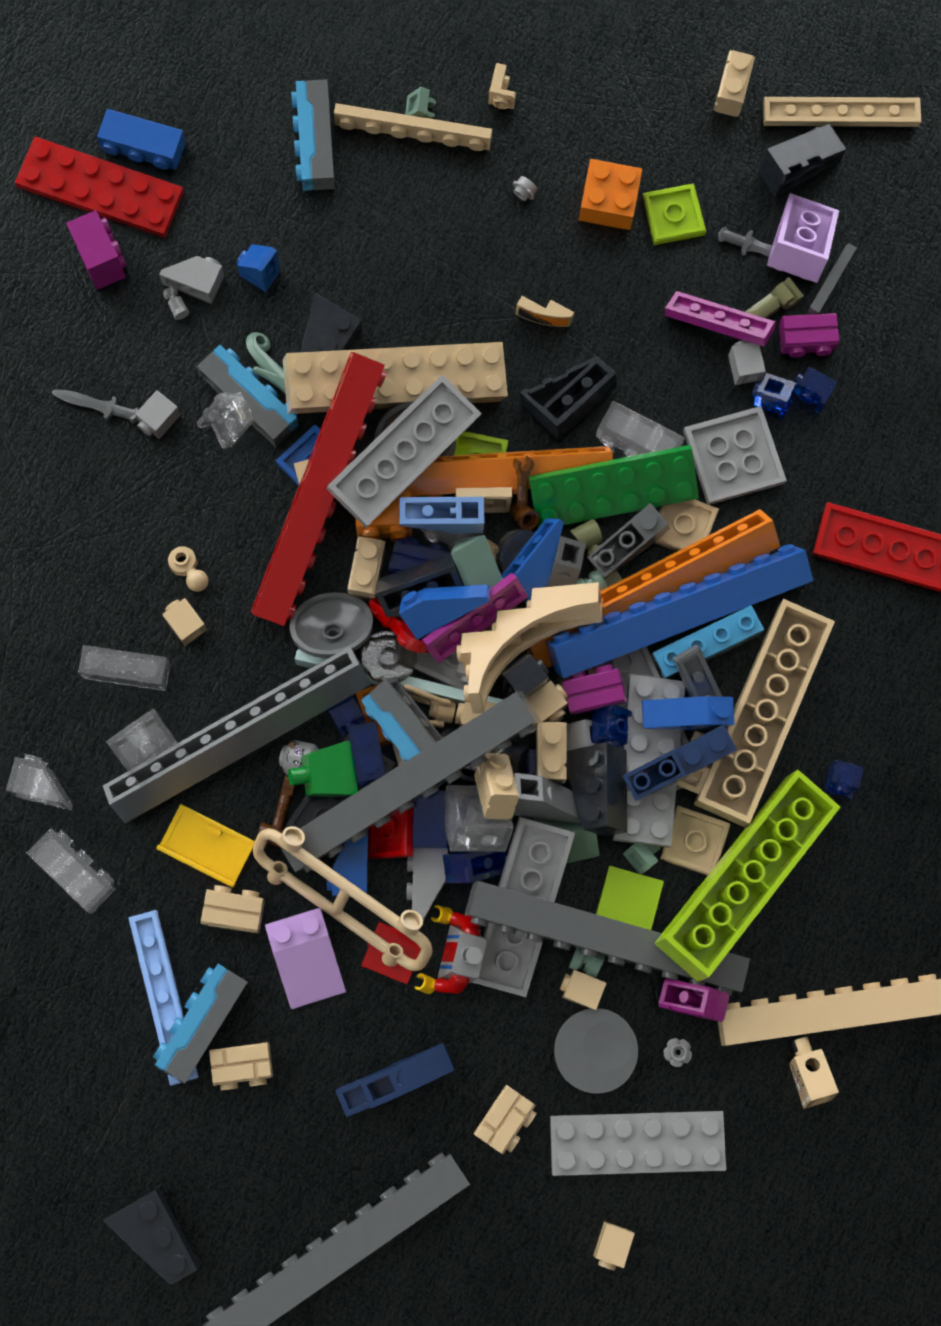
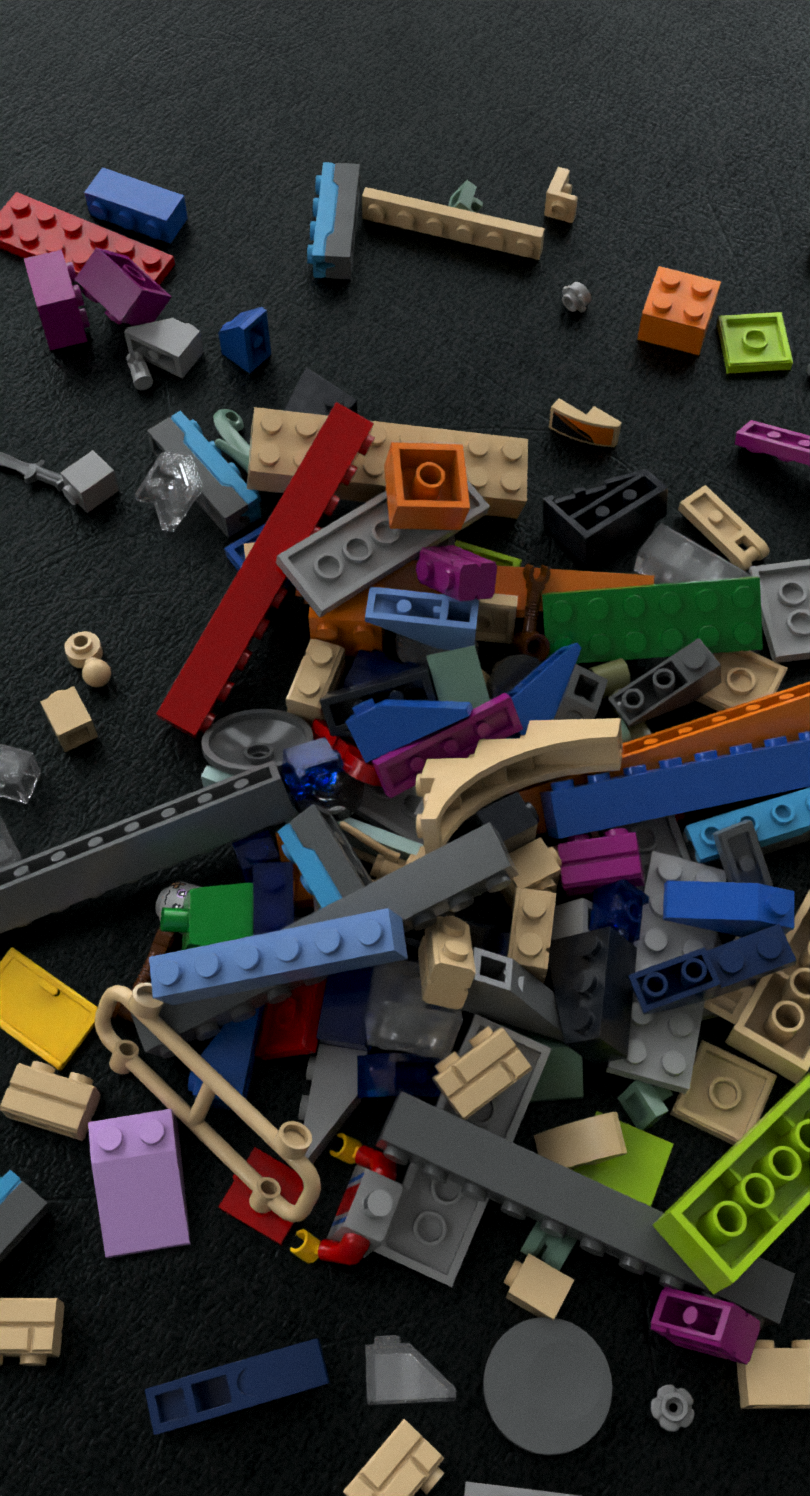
camera: 15 degrees right, 15 degrees down
none -> magenta brick [74,247,172,326]
none -> medium blue brick [149,908,408,1005]
none -> clear blue brick [281,737,344,802]
none -> clear slope [365,1335,456,1405]
none -> orange brick [384,442,470,530]
none -> magenta brick [416,545,497,601]
none -> tan brick [432,1026,532,1120]
none -> tan slope [534,1112,627,1170]
none -> tan plate [678,485,769,574]

